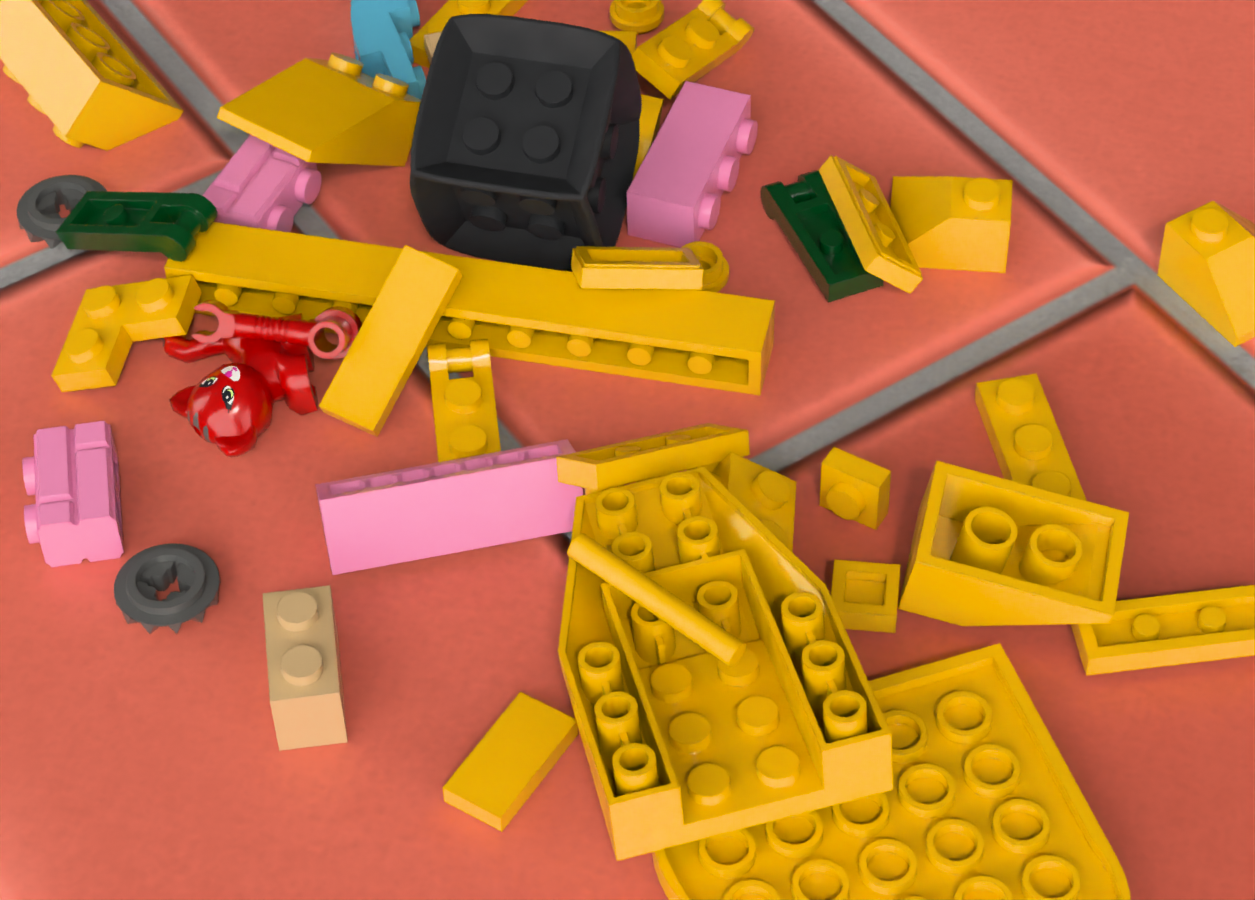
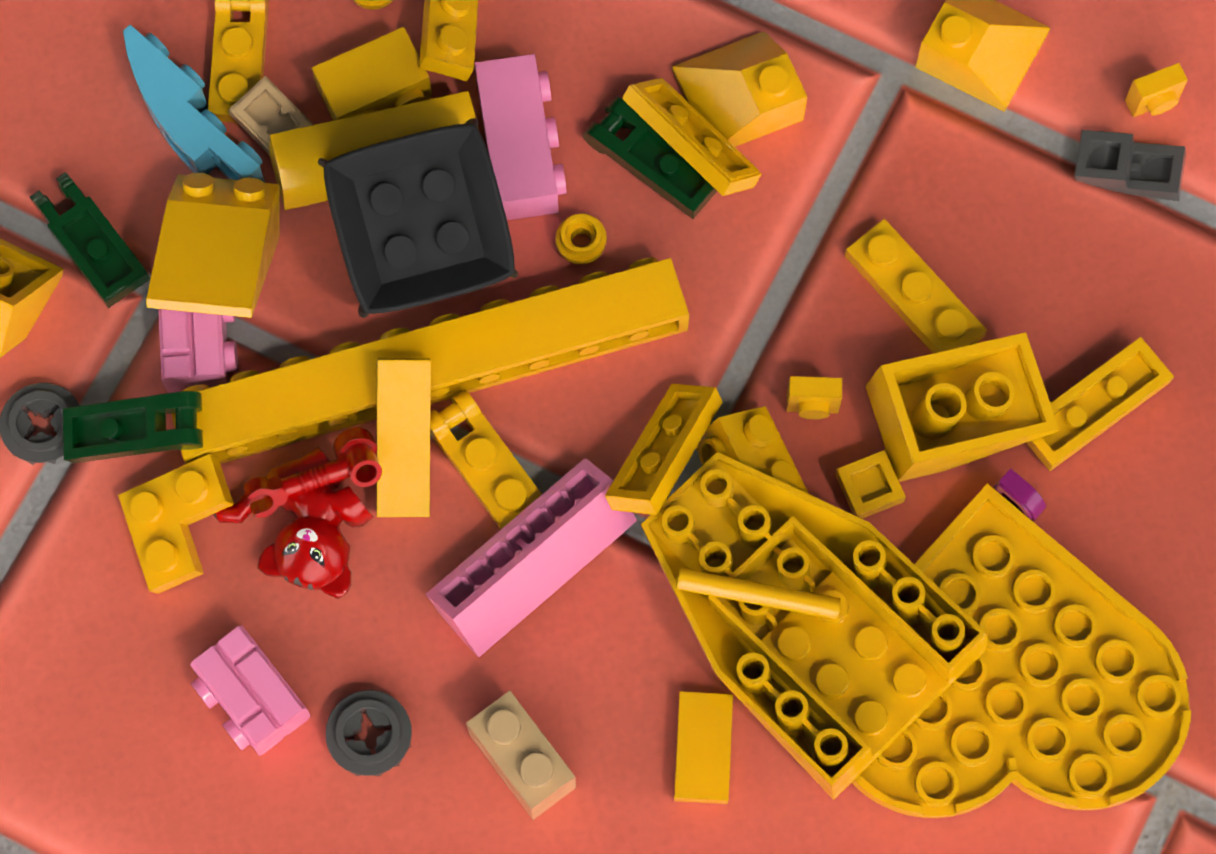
camera: 30 degrees left, 25 degrees up
yellow tile [571,246,704,290] -> none
none -> dark green hinge [30,172,150,309]
none -> magenta tile [993,468,1046,522]

